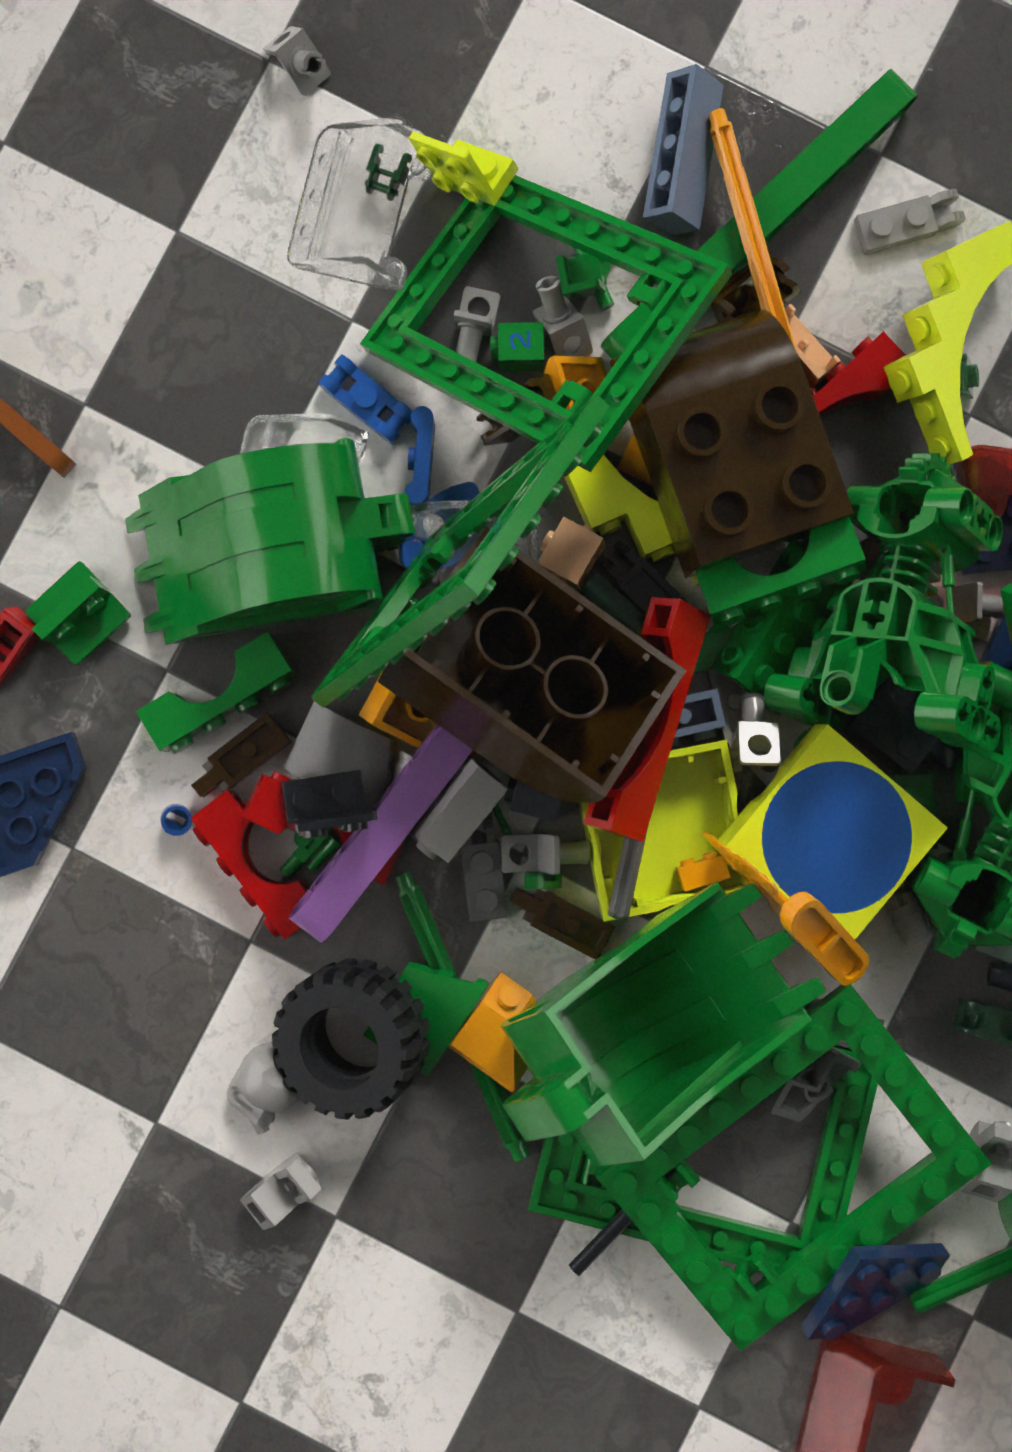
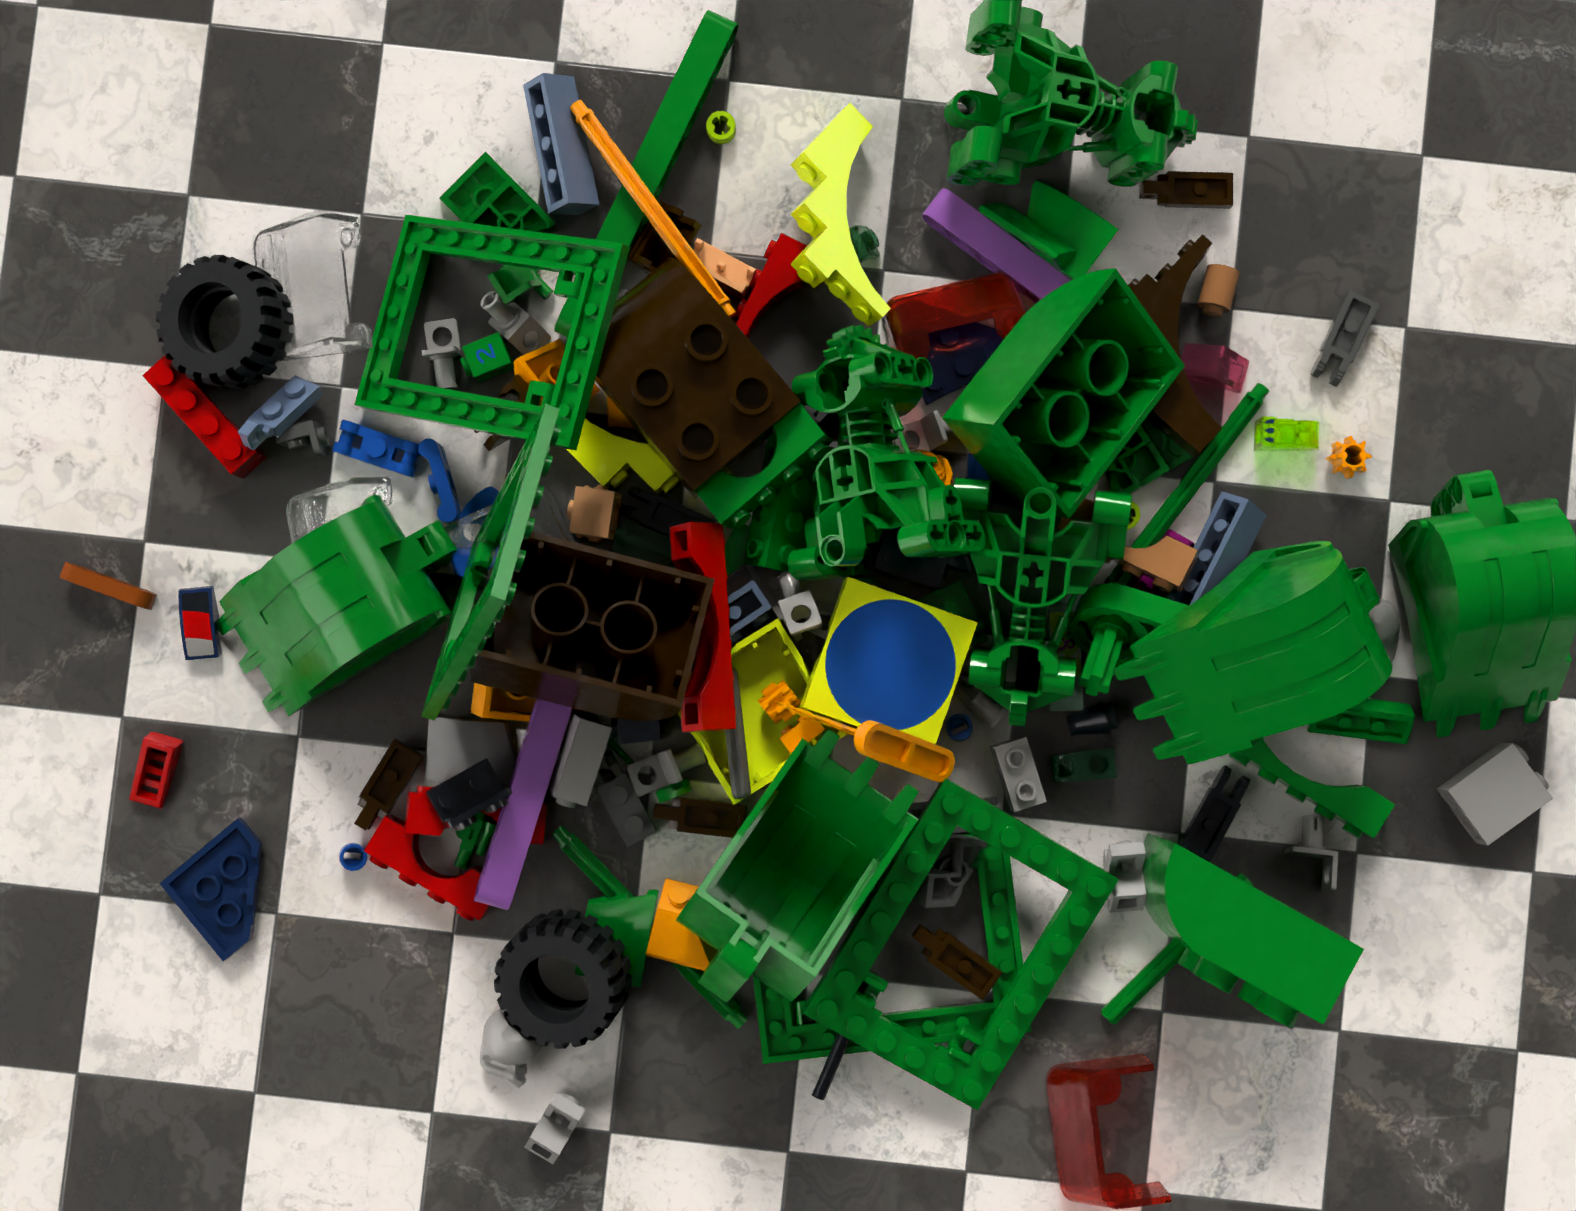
camera: 20 degrees left, 0 degrees up
green bracket [25,561,131,665] -> none
green arch [135,631,297,754] -> none
light grey bracket [263,26,331,95] -> none
dark green piece [365,143,412,201] -> none
neon yellow bracket [408,132,519,206] -> none
dark blue plate [801,1243,950,1340] -> none
light grey hinge [854,189,966,255] -> none
none -> red arch [142,355,267,479]
none -> black tyre [156,255,294,389]
none -> slope [178,586,222,660]
none -> sand blue hinge [238,375,323,450]
none -> dark grey bracket [275,420,330,457]
none -> green slope [439,151,556,232]
none -> lime bush [706,111,736,145]
none -> light orange gear [757,680,801,724]
none -> dark brown hinge [912,923,1003,1000]
none -> blue hinge [946,714,973,742]
none -> light grey brick [990,736,1047,812]

